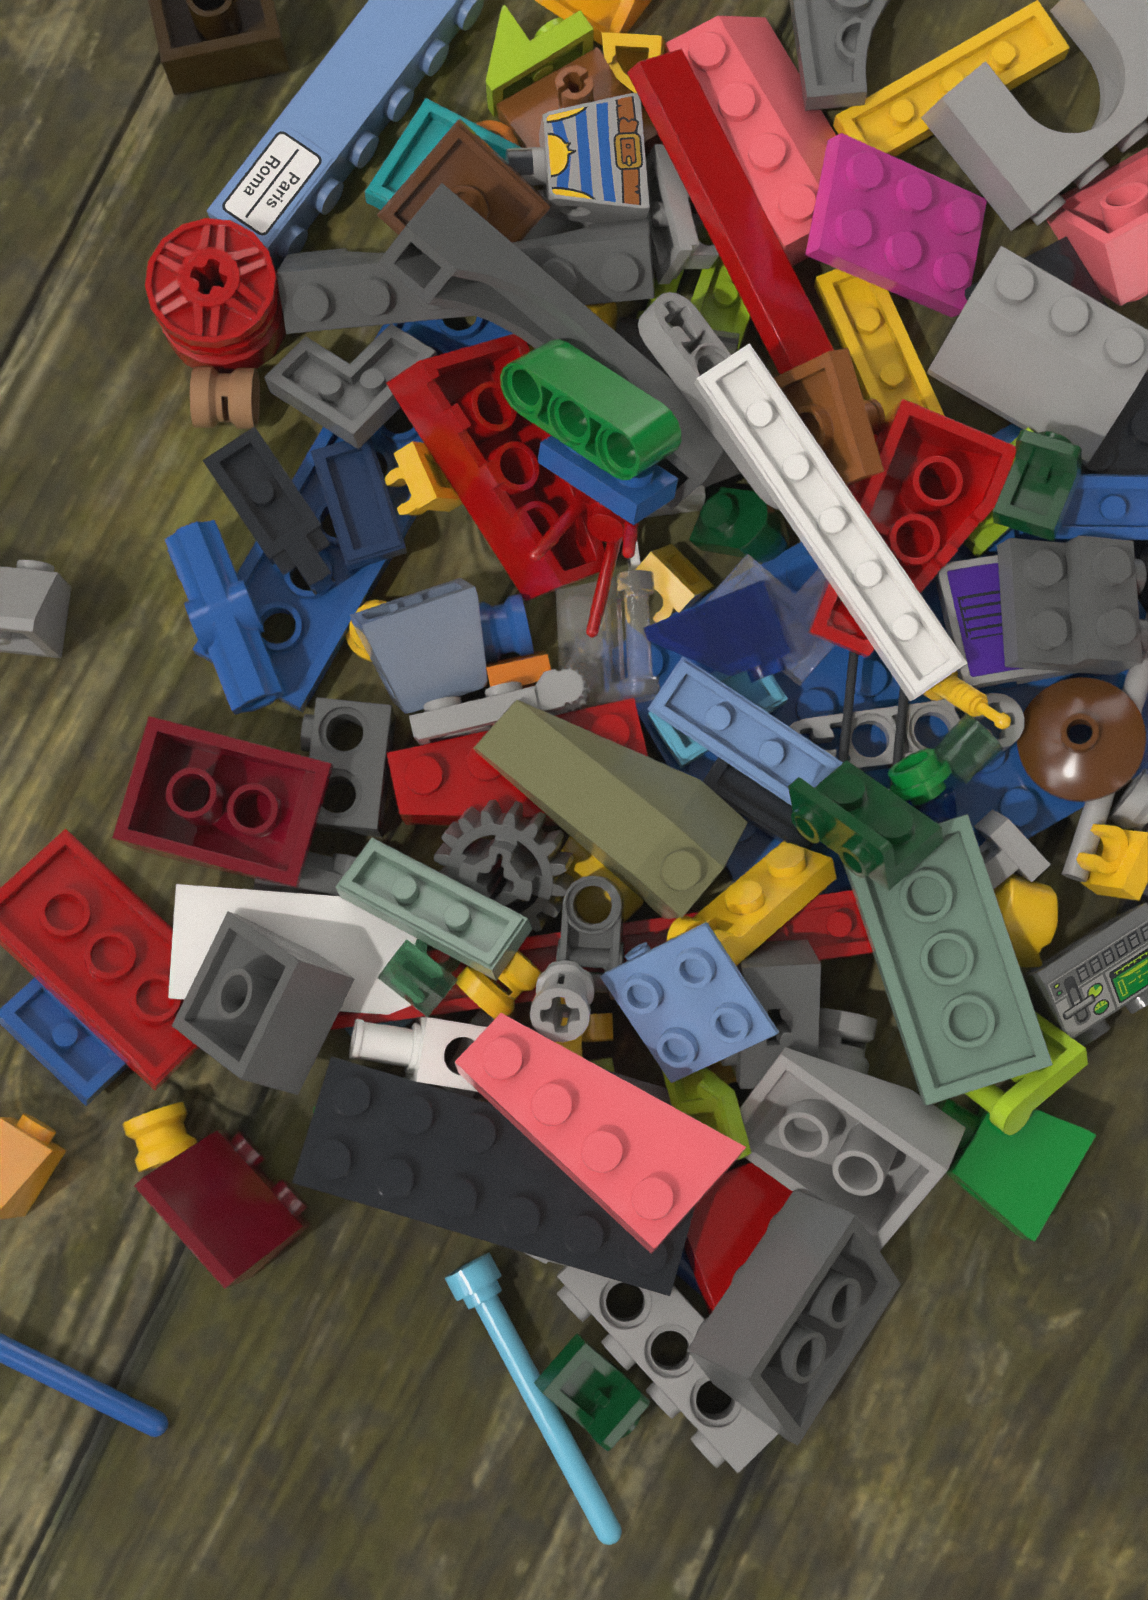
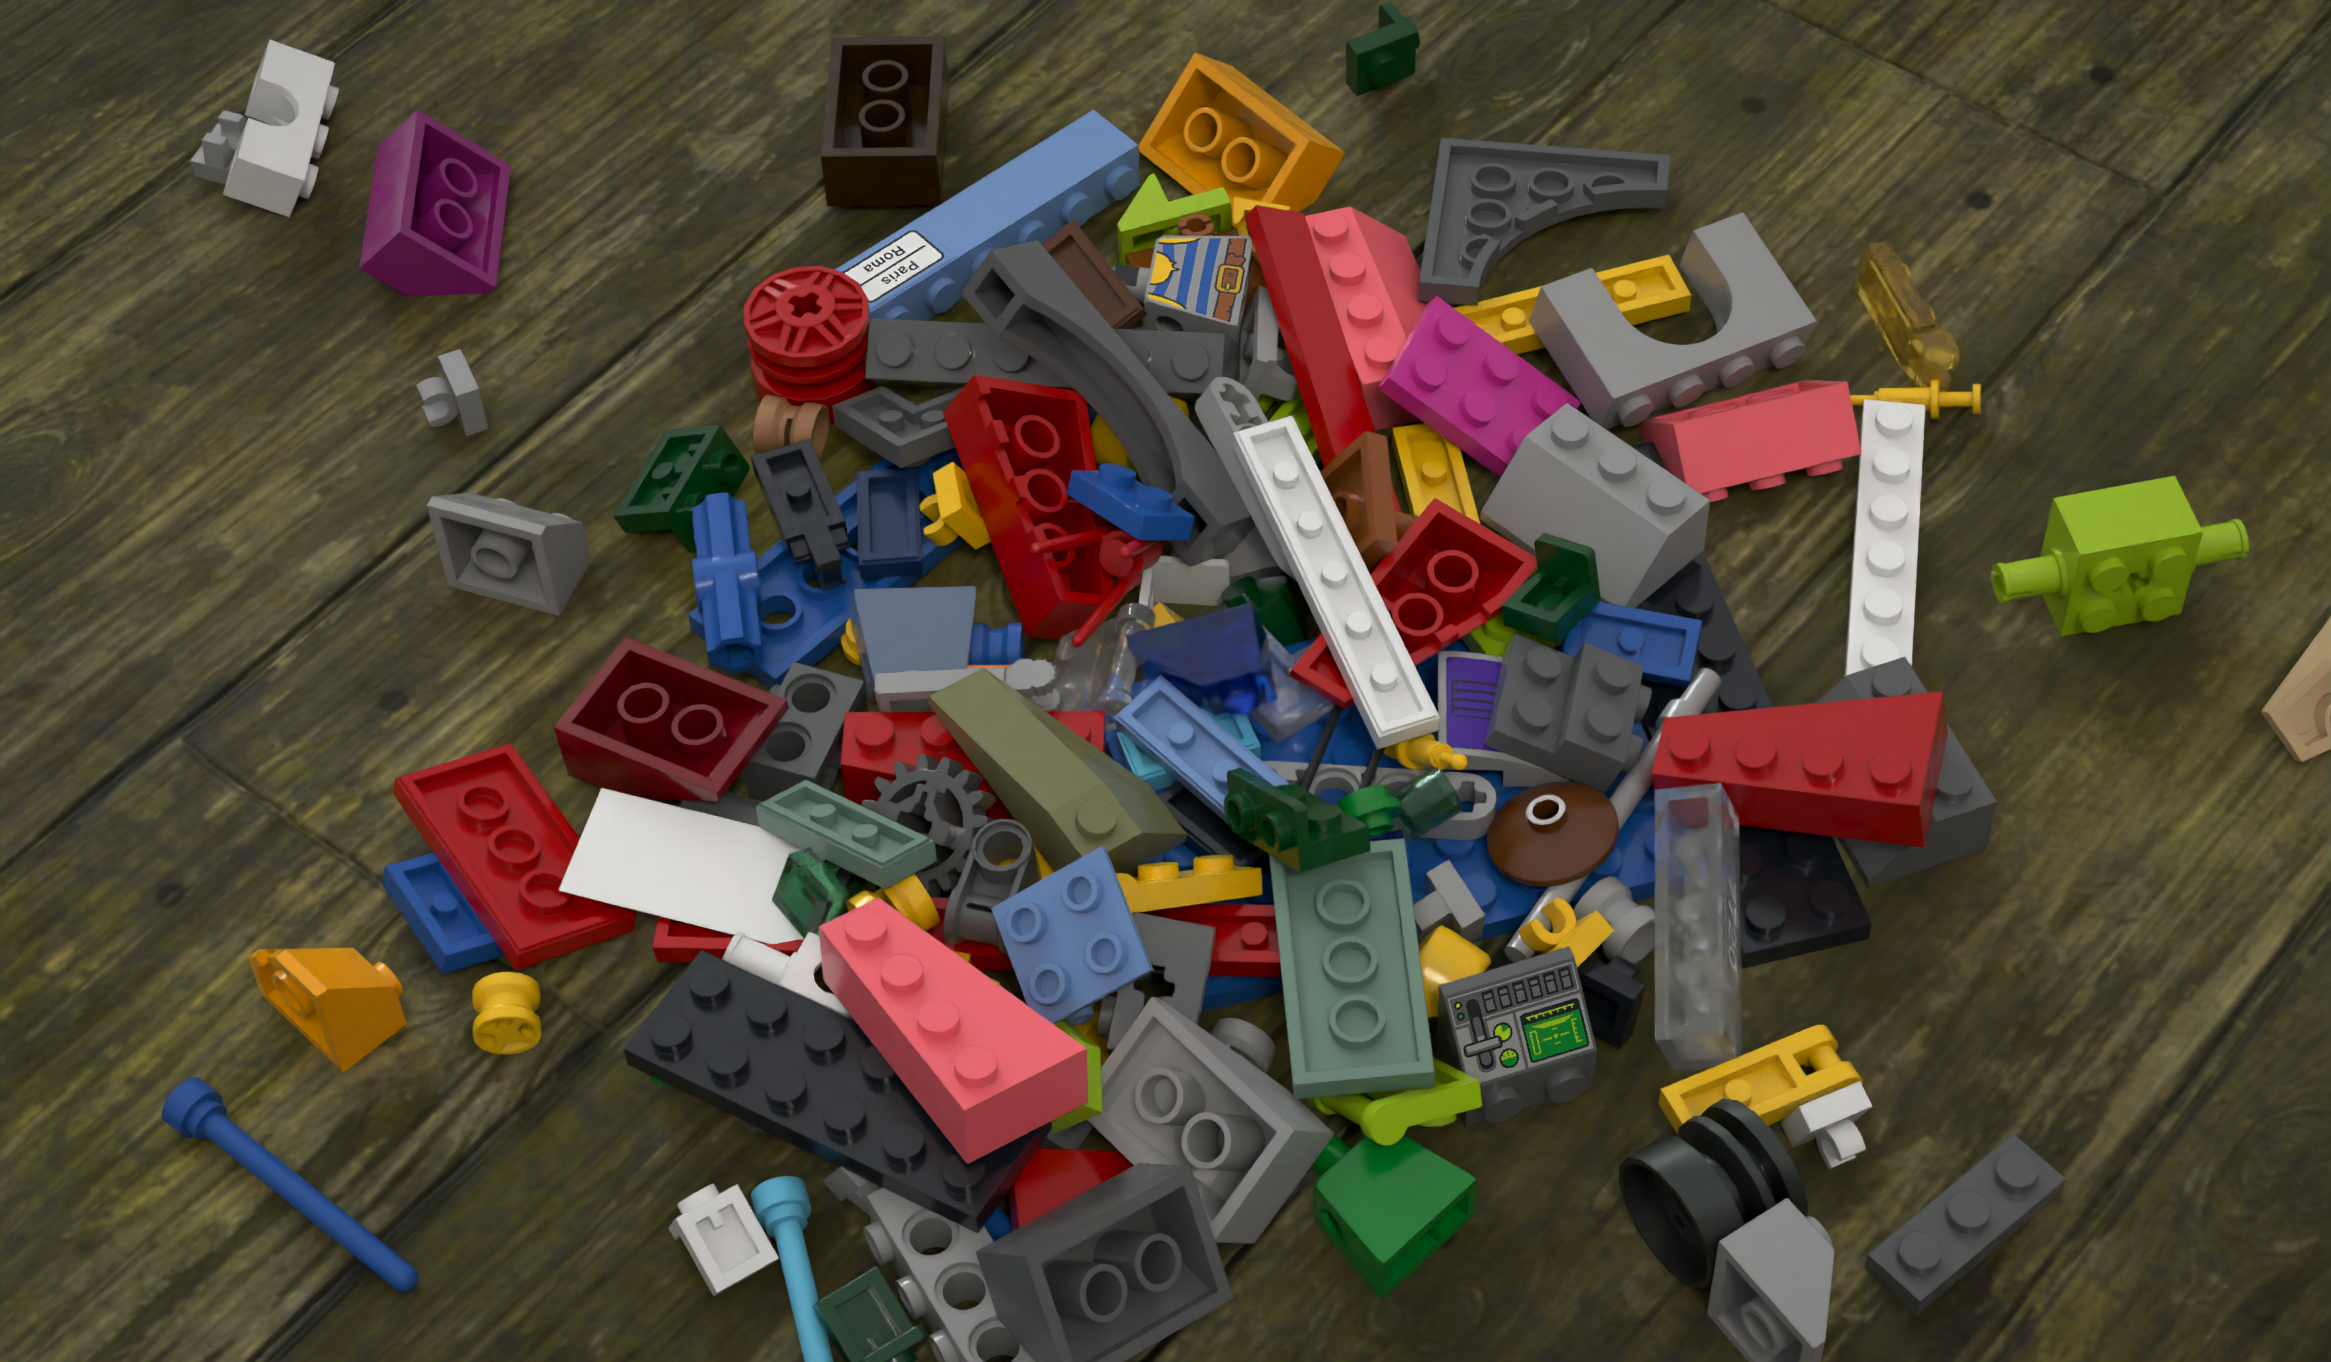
camera: 15 degrees right, 30 degrees down
dark red slope [134,1130,310,1289] -> none
dark grey slope [172,911,355,1095] -> none
green beam [500,339,681,480] -> none
light grey bush [530,960,595,1043] -> none
none -> dark green bracket [613,424,749,552]
none -> white bracket [669,1184,779,1296]

